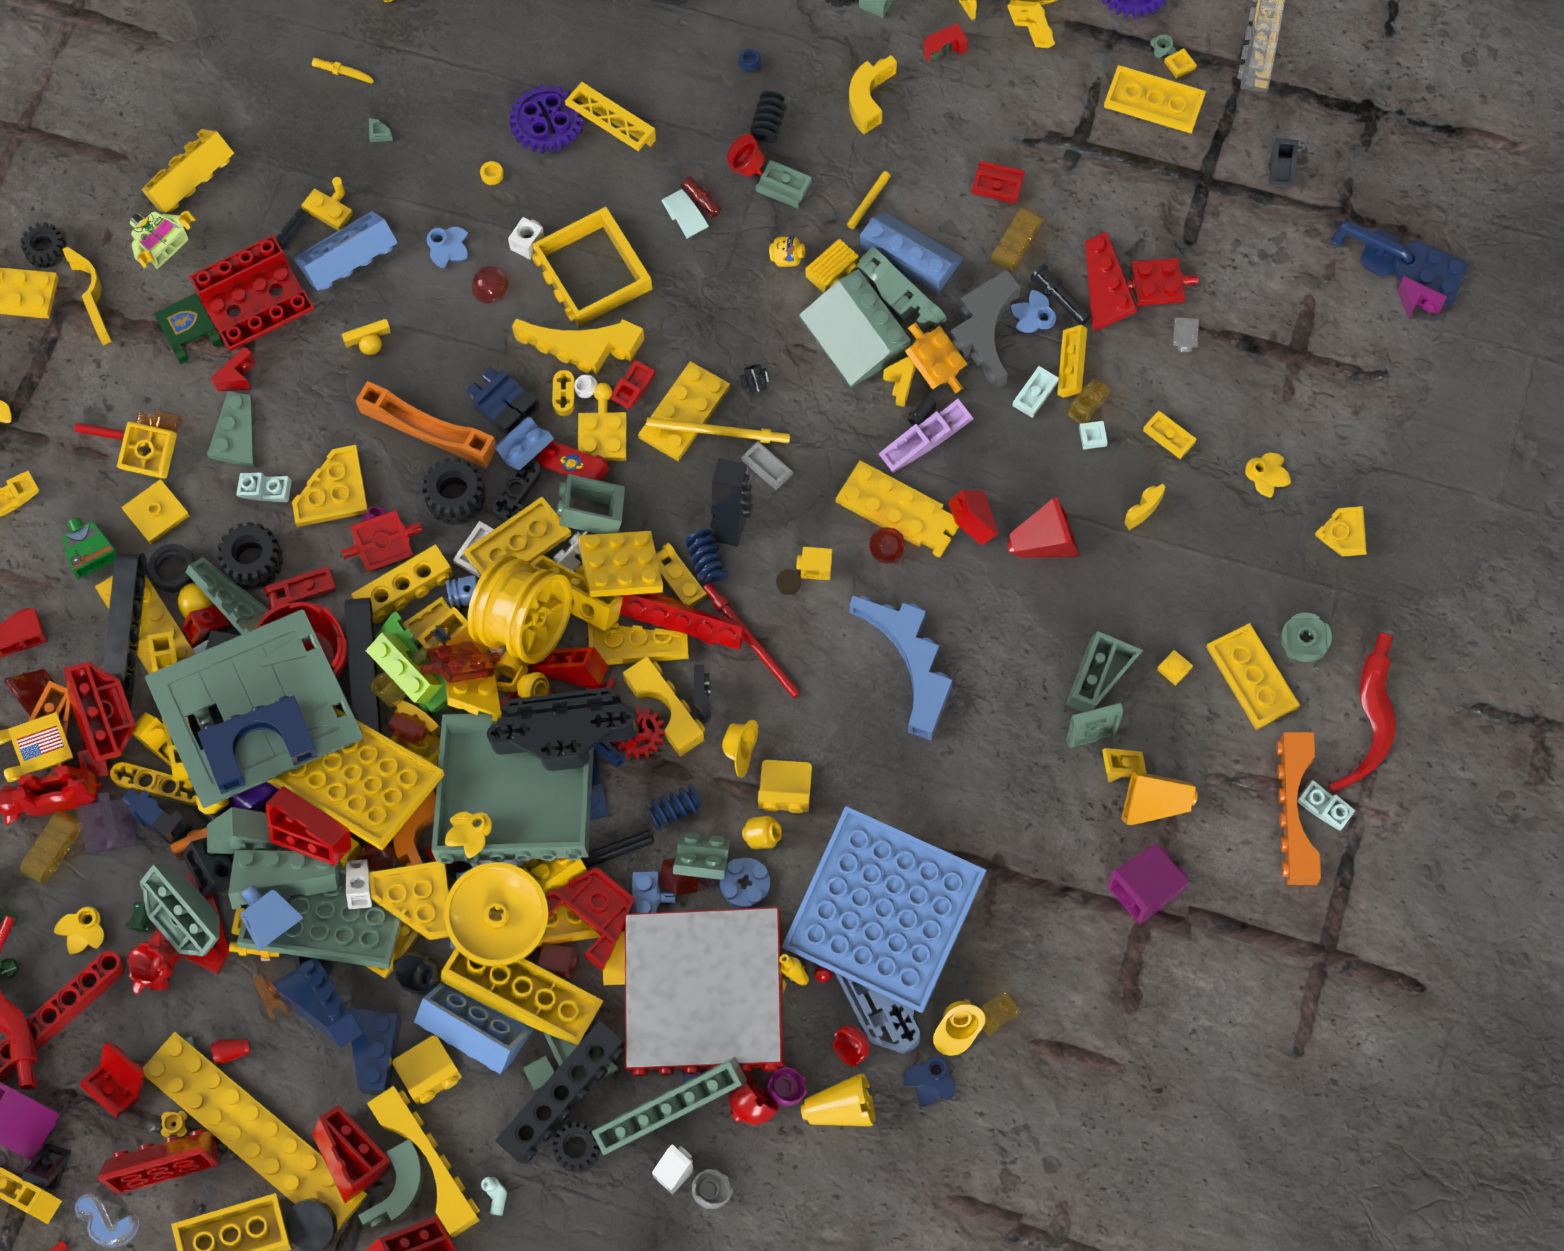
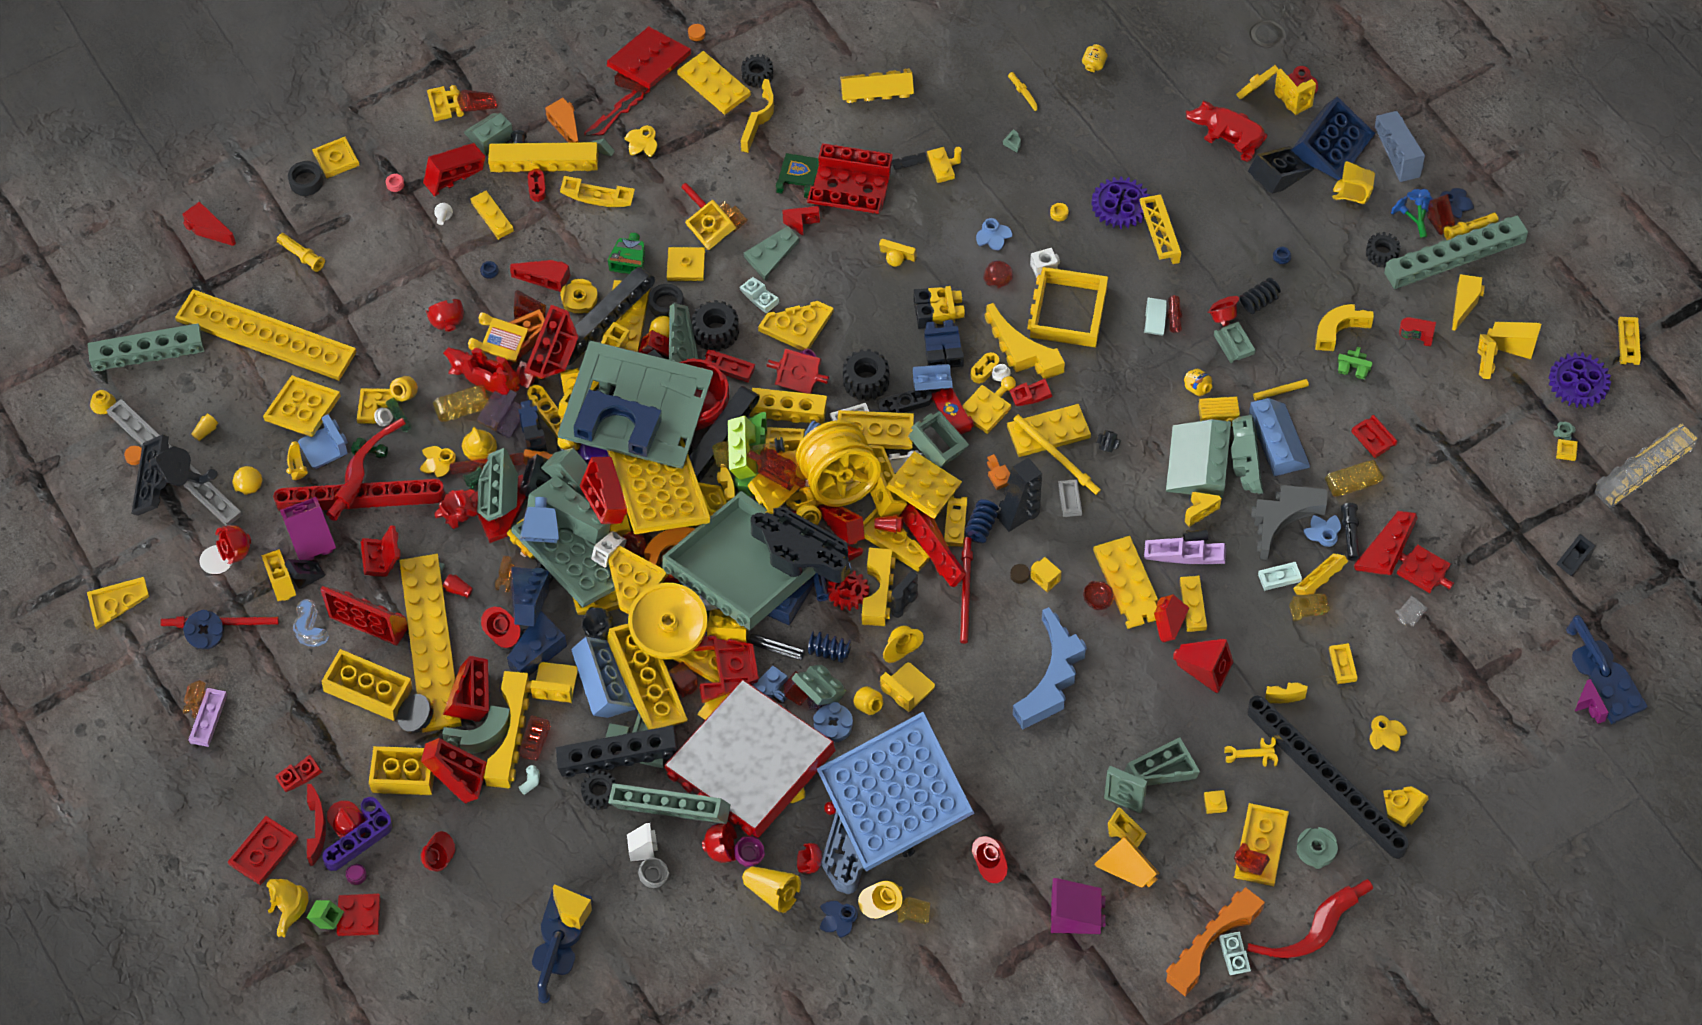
camera: 40 degrees right, 10 degrees down
torso [130,211,197,269] -> none
yellow plate [161,1111,187,1138] -> none
medium blue slope [293,211,397,290] -> none
orange arch [356,381,496,468] -> none
clear red brick [388,712,428,744] -> none
yellow plate [445,811,492,858] -> none
yellow piece [779,954,809,985] -> none
light orange plate [905,322,967,394] -> none
light aqua plate [1079,421,1108,450] -> none
yellow plate [1104,65,1206,134] -> none
none -> clear red axle [450,453,525,474]
none -> yellow piece [461,427,497,463]
none -> red piece [481,606,521,648]
none -> clear red slope [519,716,550,761]
none -> yellow plate [560,279,598,313]
none -> red cone [874,515,903,534]
none -> yellow hips [913,286,965,329]
none -> red piece [972,836,1008,883]
none -> orange plate [987,454,1010,490]
none -> yellow plate [1180,576,1207,632]
none -> yellow bar [1224,737,1278,767]
none -> clear red bracket [1234,843,1270,876]
none -> black beam [1247,695,1409,859]
none -> bright green hips [1338,346,1372,379]

